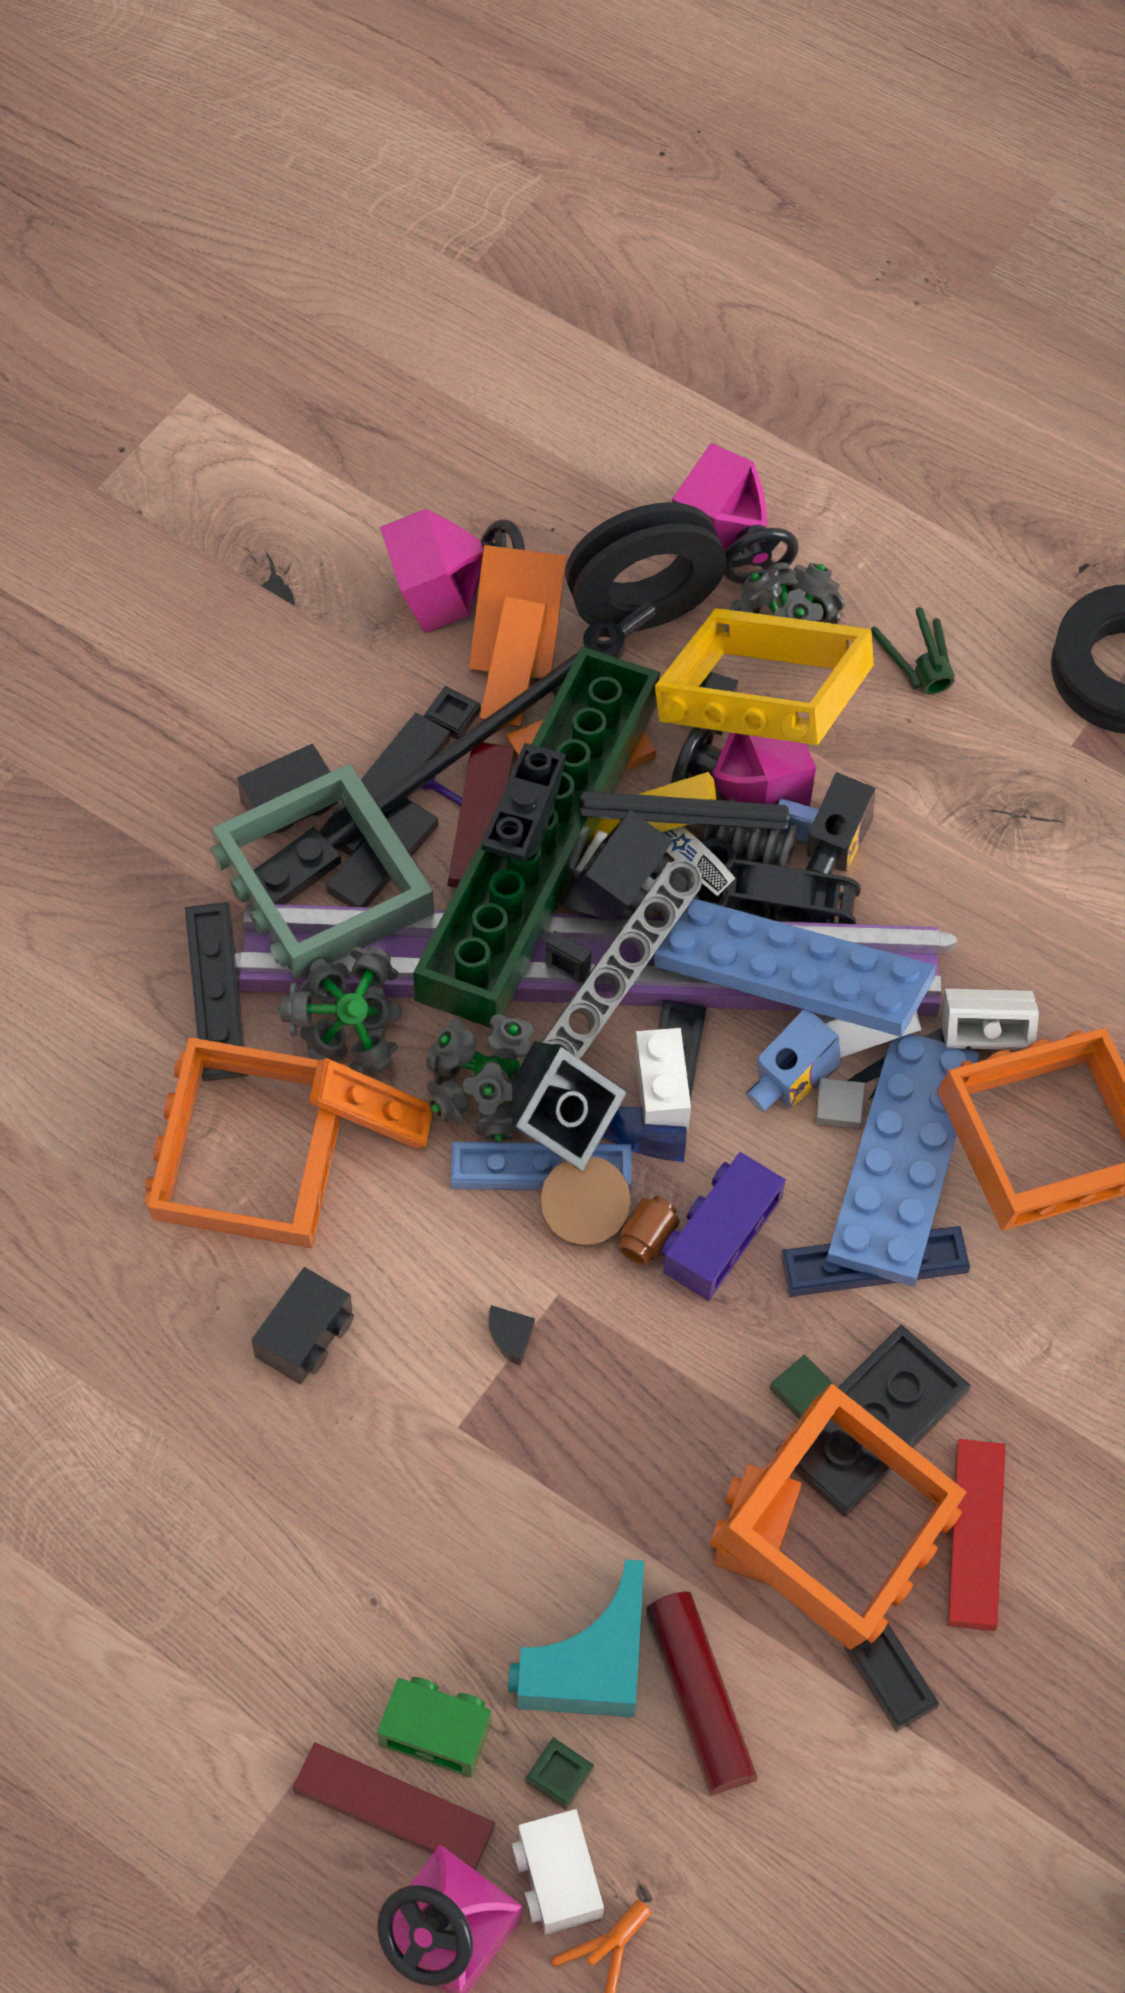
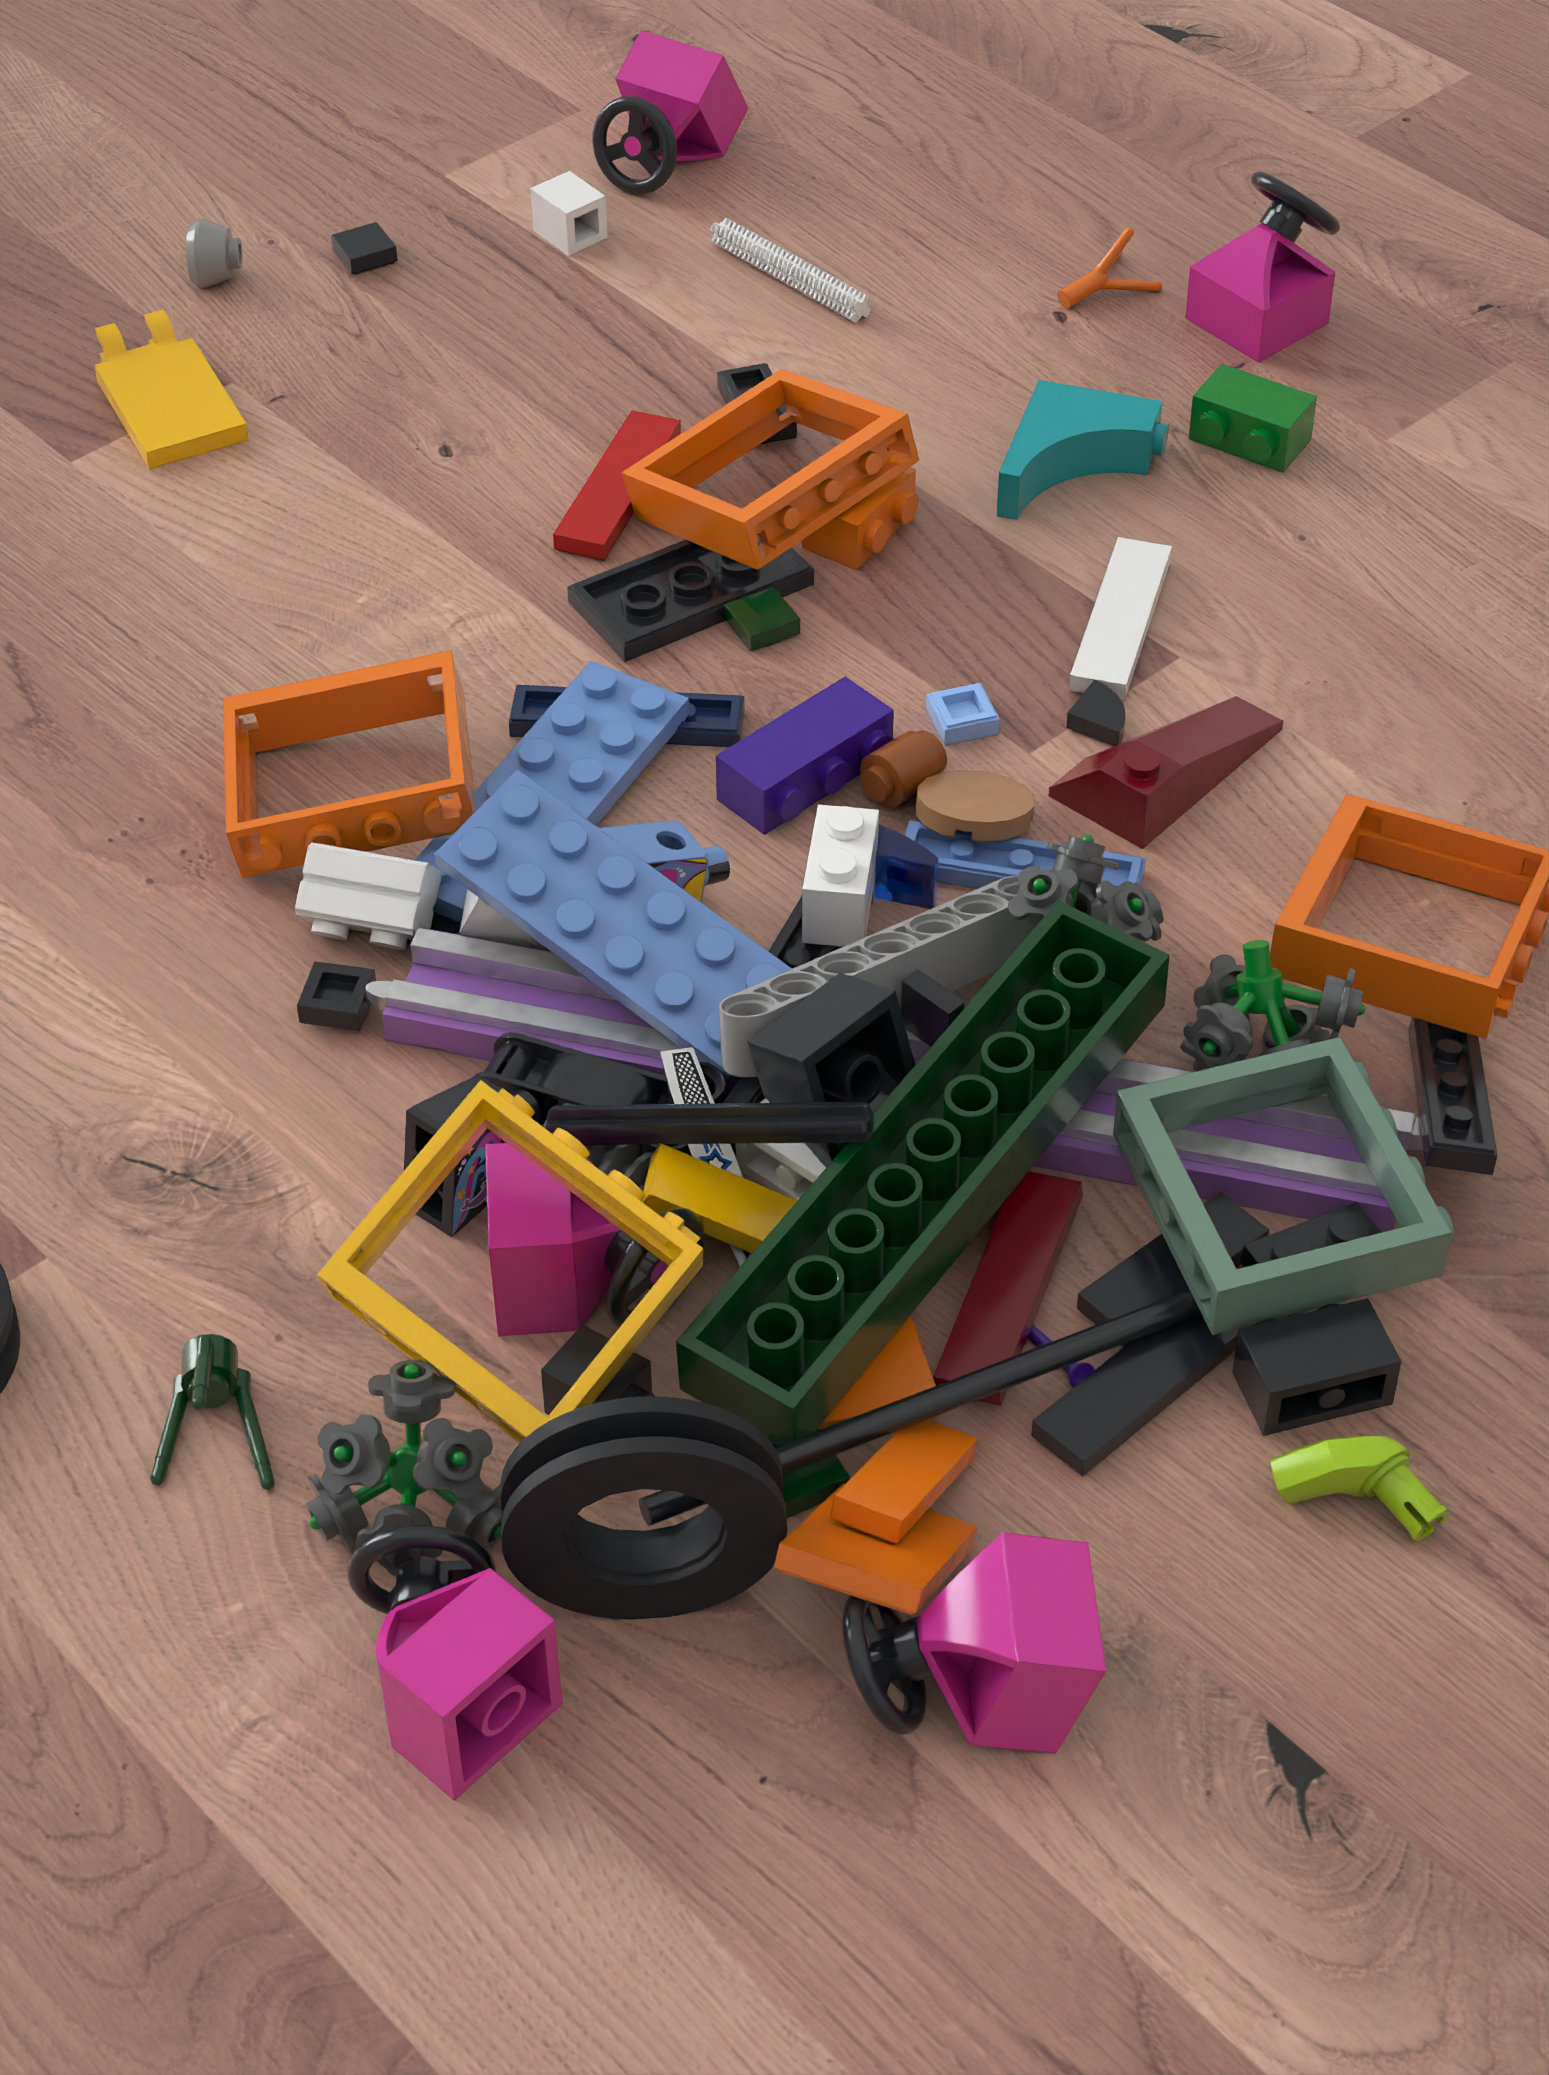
camera: 165 degrees left, 15 degrees down
black brick [251,1267,354,1385] -> none
dark red tile [293,1742,495,1871] -> none
orange tile [309,1058,433,1149] -> none
black tile [423,686,481,740] -> none
black slope [481,743,566,861] -> none
white brick [511,1809,604,1935] -> none
black slope [512,1041,627,1171] -> none
dark green tile [525,1737,594,1810] -> none
dark red brick [646,1591,758,1796] -> none
none -> black plate [297,961,376,1031]
none -> white axle [710,218,871,323]
none -> light blue tile [926,683,1000,746]
none -> dark red wedge [1048,696,1283,849]
none -> white tile [1069,537,1172,700]
none -> lime arm [1270,1436,1450,1542]

